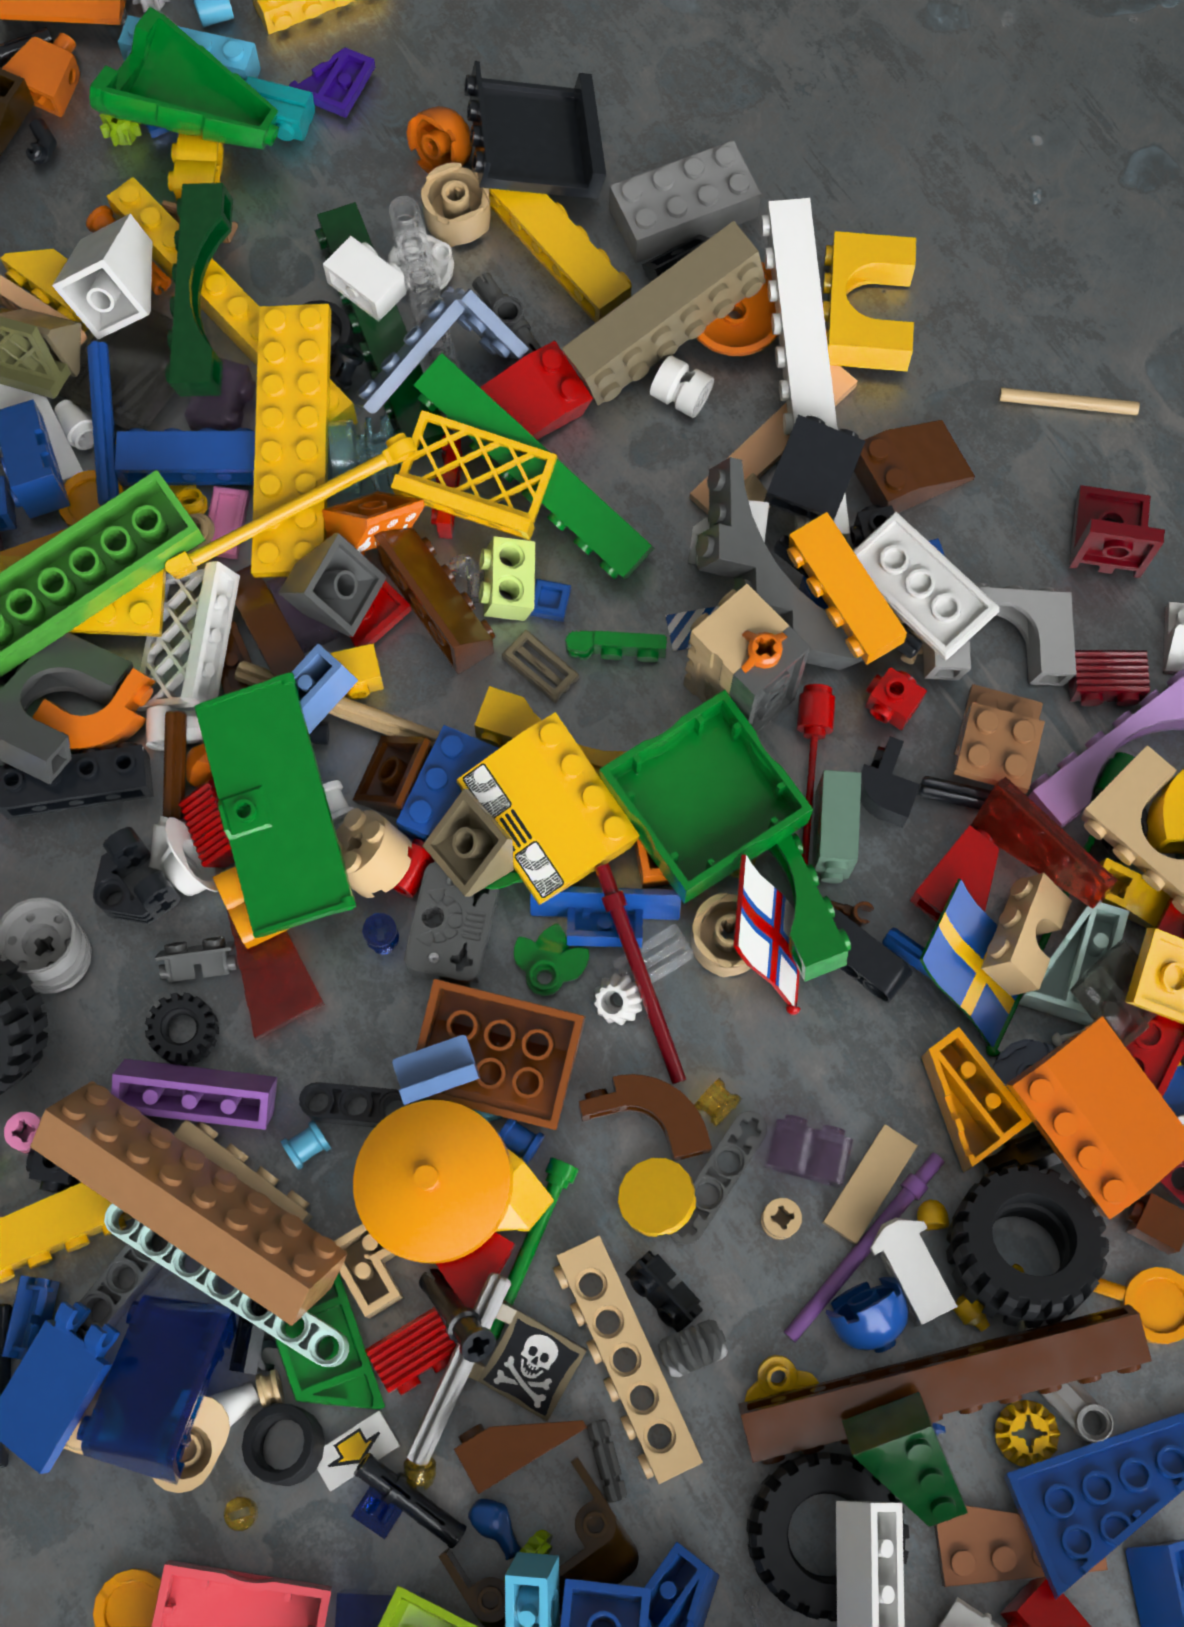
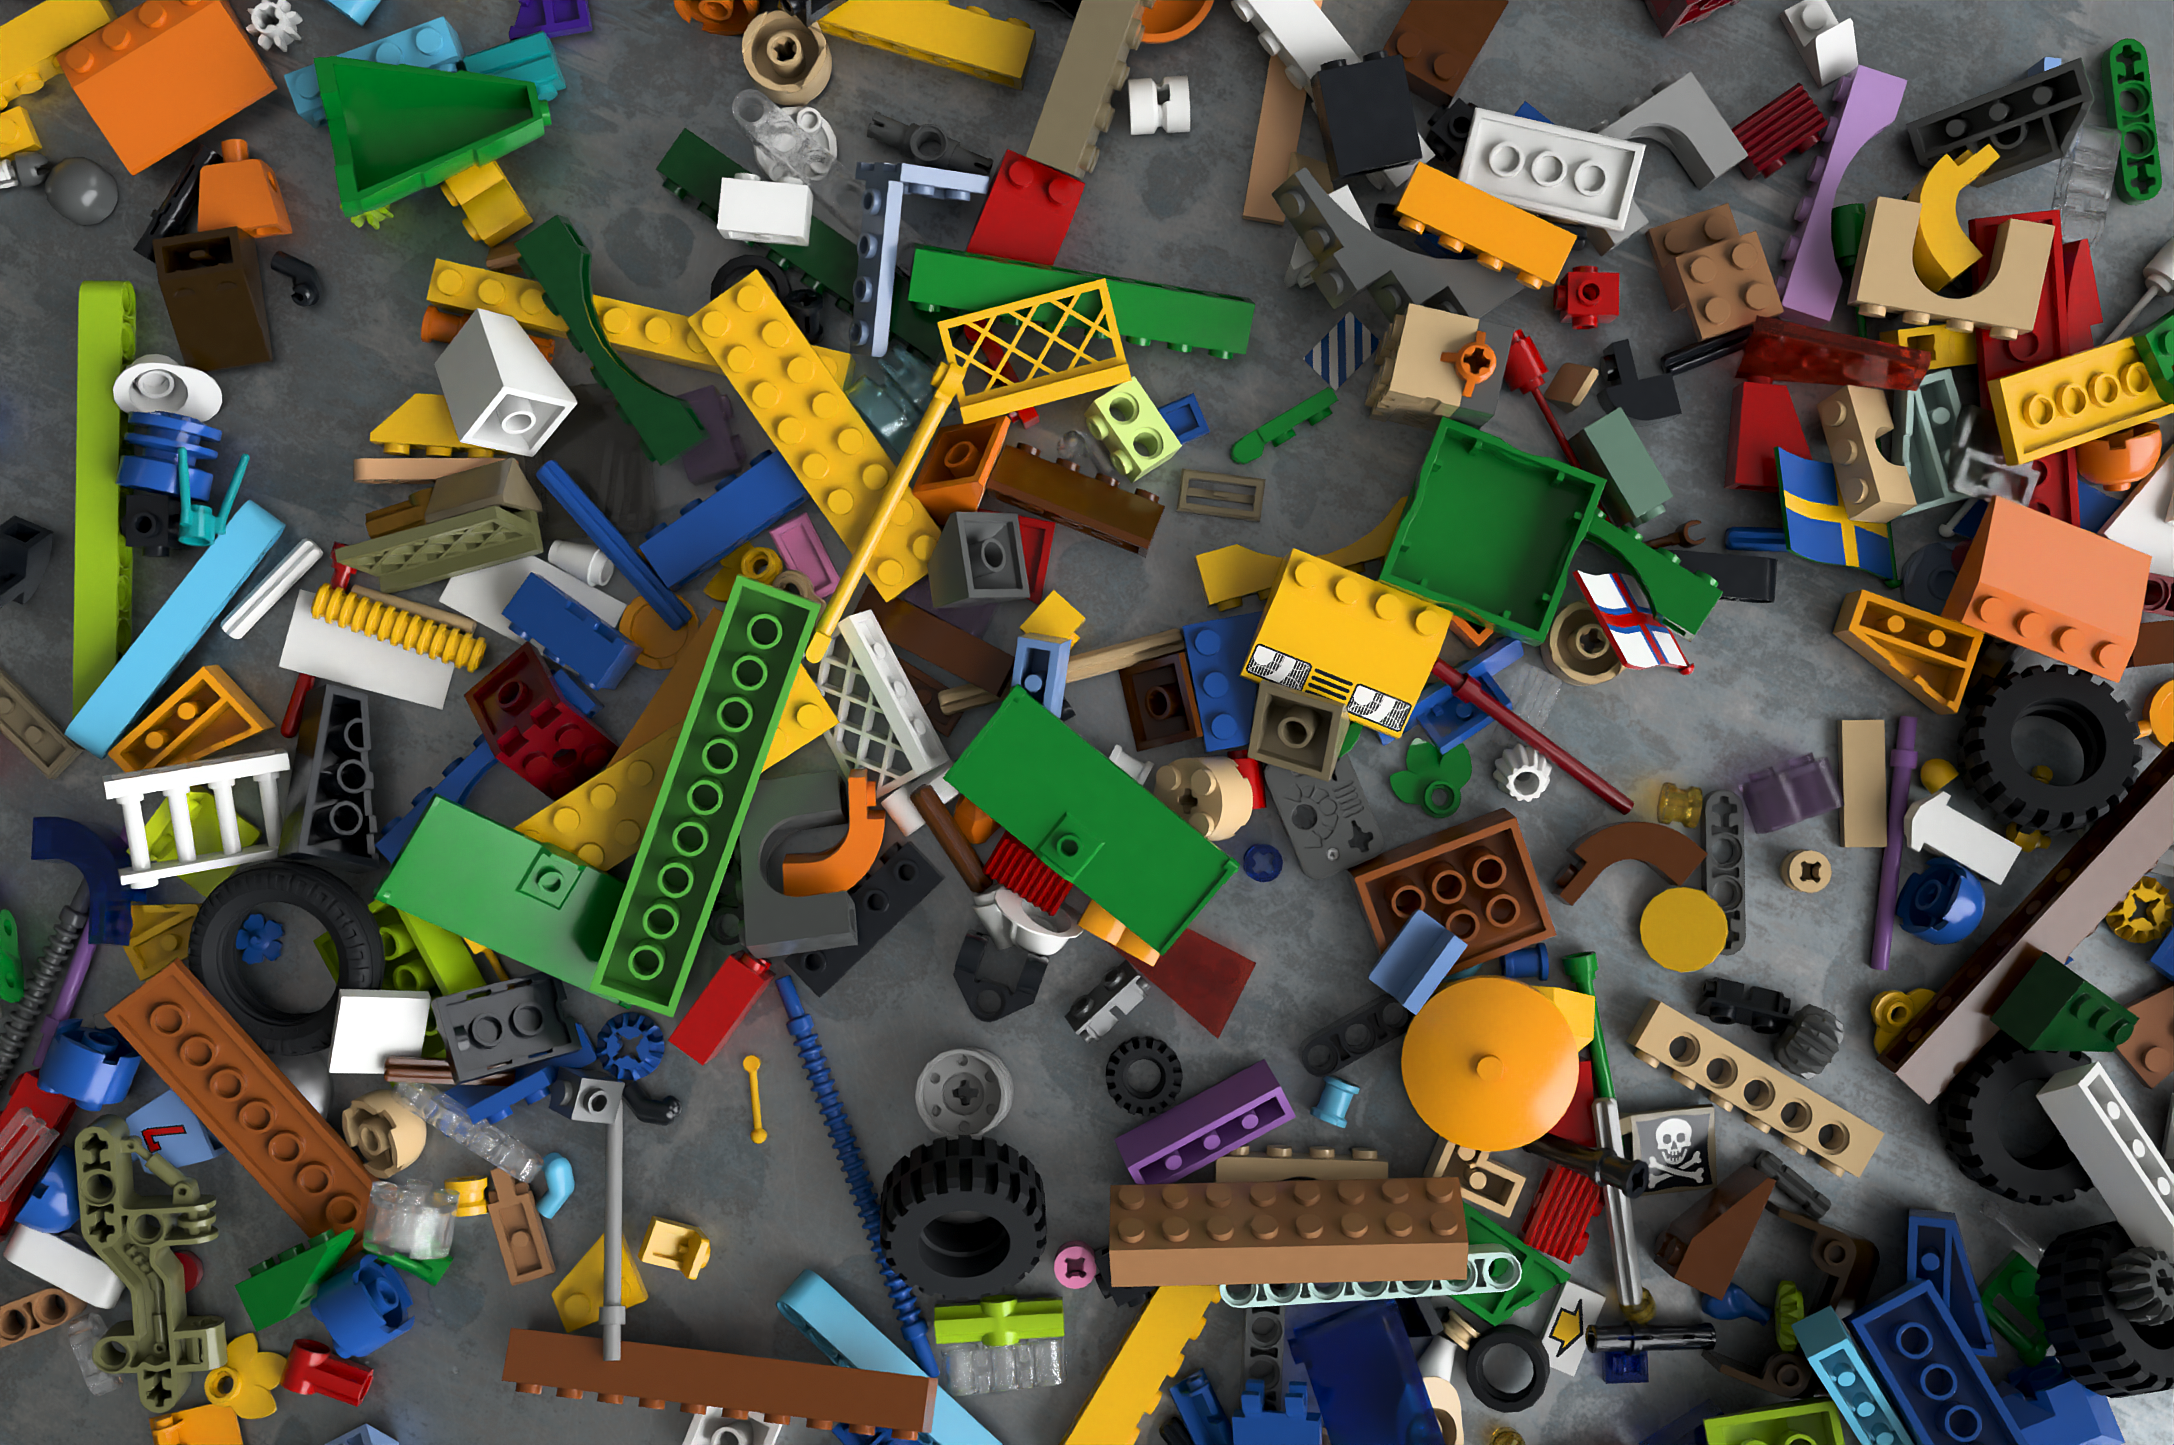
camera: 25 degrees left, 15 degrees up
none -> tan slope [1544,363,1599,413]

